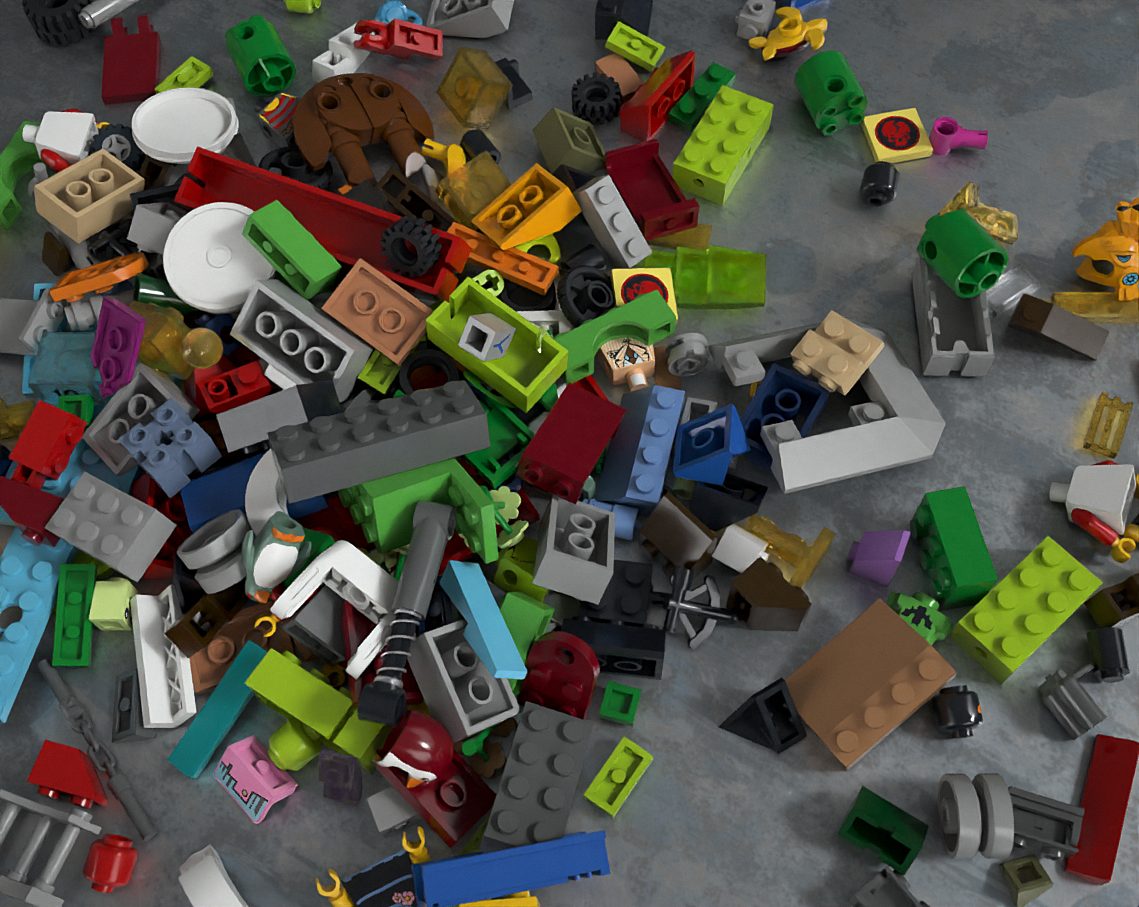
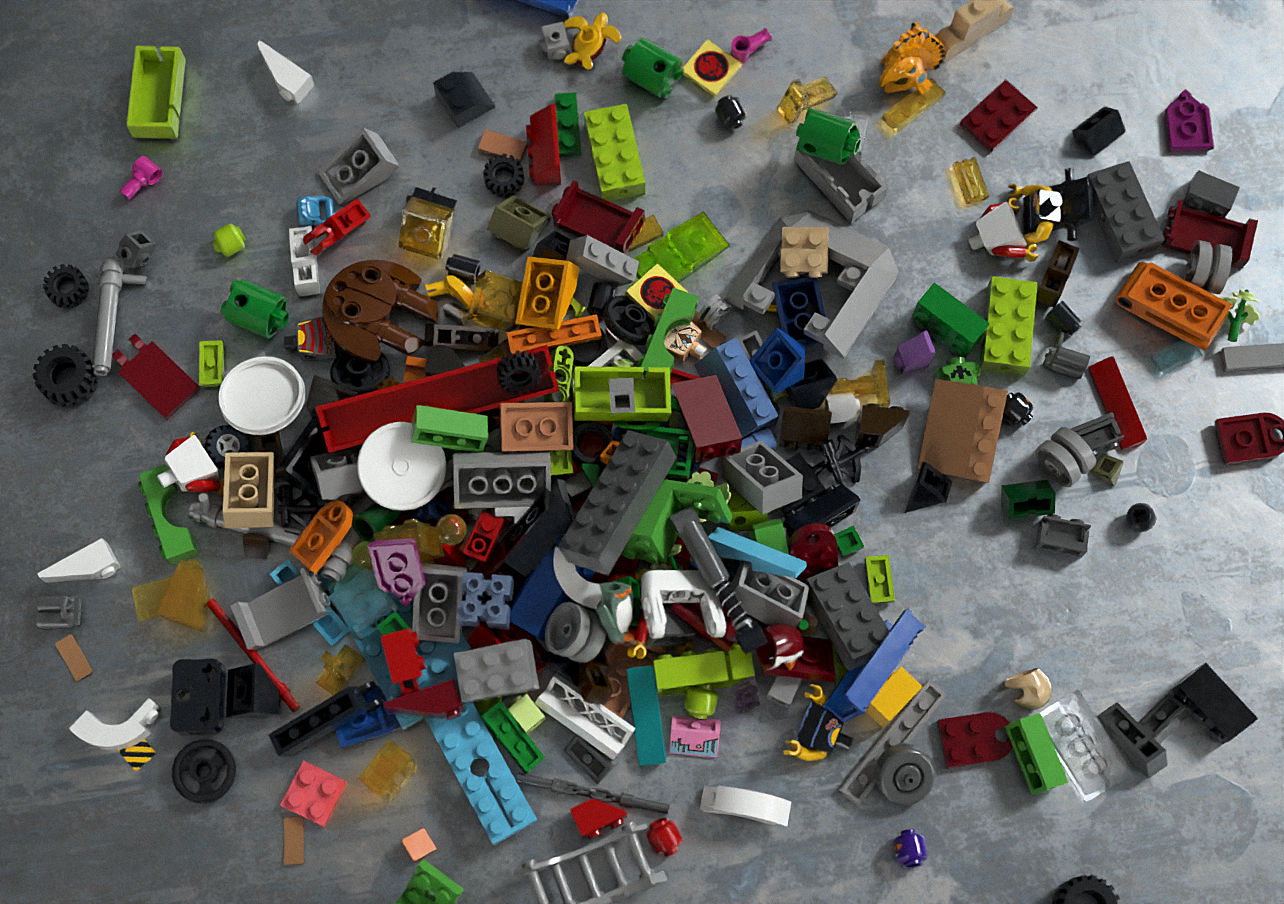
camera: 45 degrees left, 10 degrees up
lime plate [605,21,665,72] -> none
dark brown slope [1007,293,1110,360] -> none

